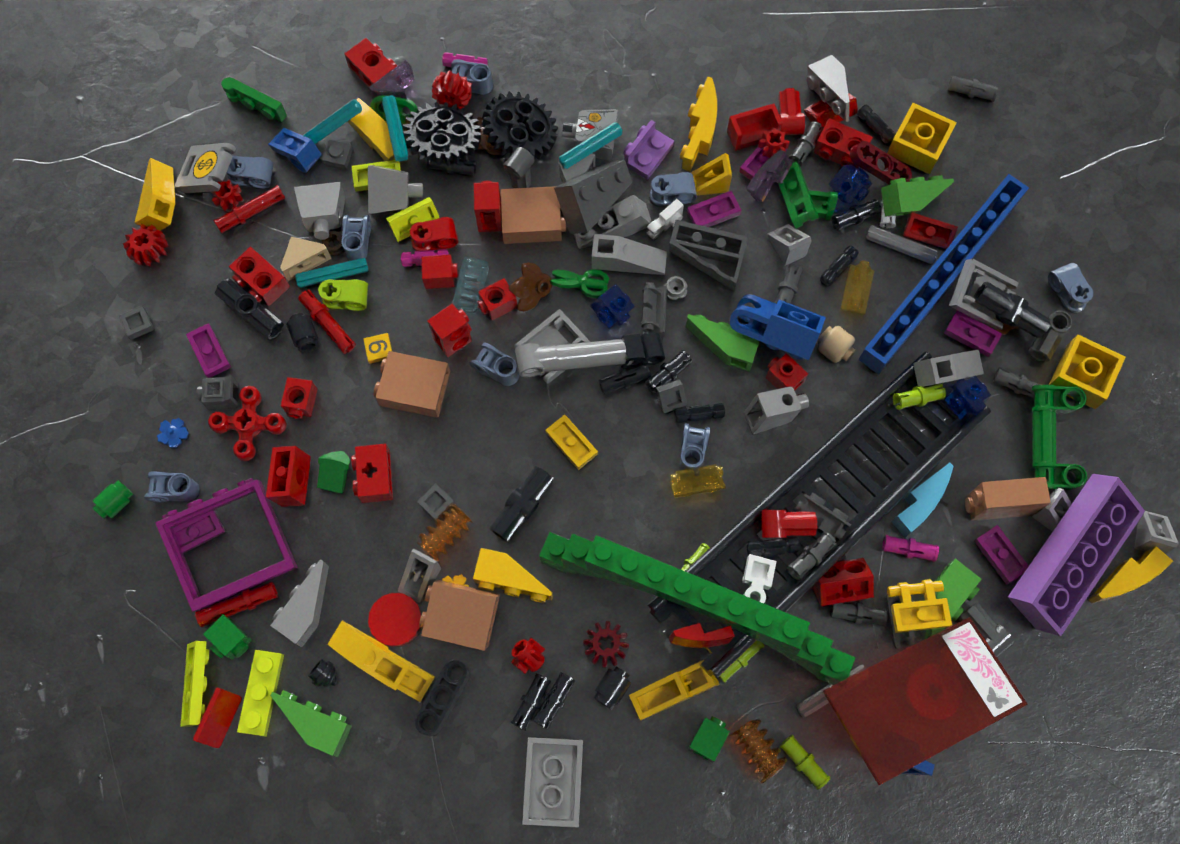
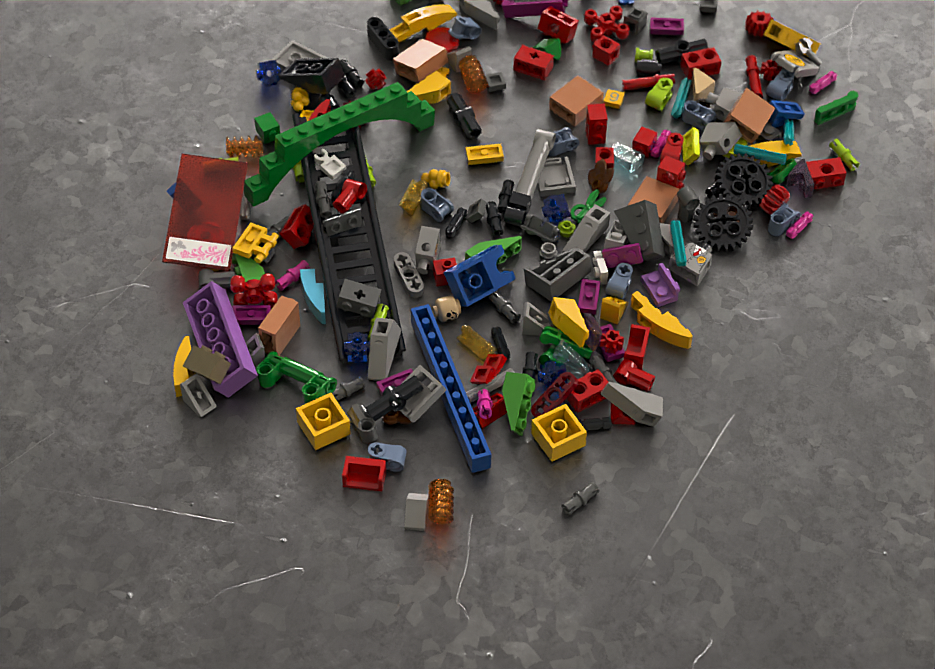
camera: 120 degrees right, 20 degrees down
none -> dark tan brick [183,345,231,385]
none -> red gear [230,273,278,308]
none -> clear blue brick [256,60,282,86]
none -> black slope [278,58,344,95]
none -> yellow piece [291,87,310,112]
none -> dark grey brick [337,279,381,318]
none -> red panel [342,456,386,492]
none -> light grey beam [394,252,424,298]
none -> light grey slope [404,493,429,531]
none -> yellow piece [421,169,451,189]
none -> clear orange piece [428,479,454,524]
none -> sand blue piece [448,16,481,39]
none -> red slope [470,354,507,384]
none -> dark pink pin [477,389,493,419]
none -> yellow slope [548,297,589,348]
none -> clear light blue slope [553,339,590,375]
none -> lime plate [558,220,576,237]
none -> magenta plate [602,243,643,269]
none -> lime bush [634,47,653,63]
none -> nougat brick [724,88,775,144]
none -> flat silver bar [795,38,822,66]
none -> dark pink axle [809,71,837,94]
none -> lime pin [829,139,860,171]

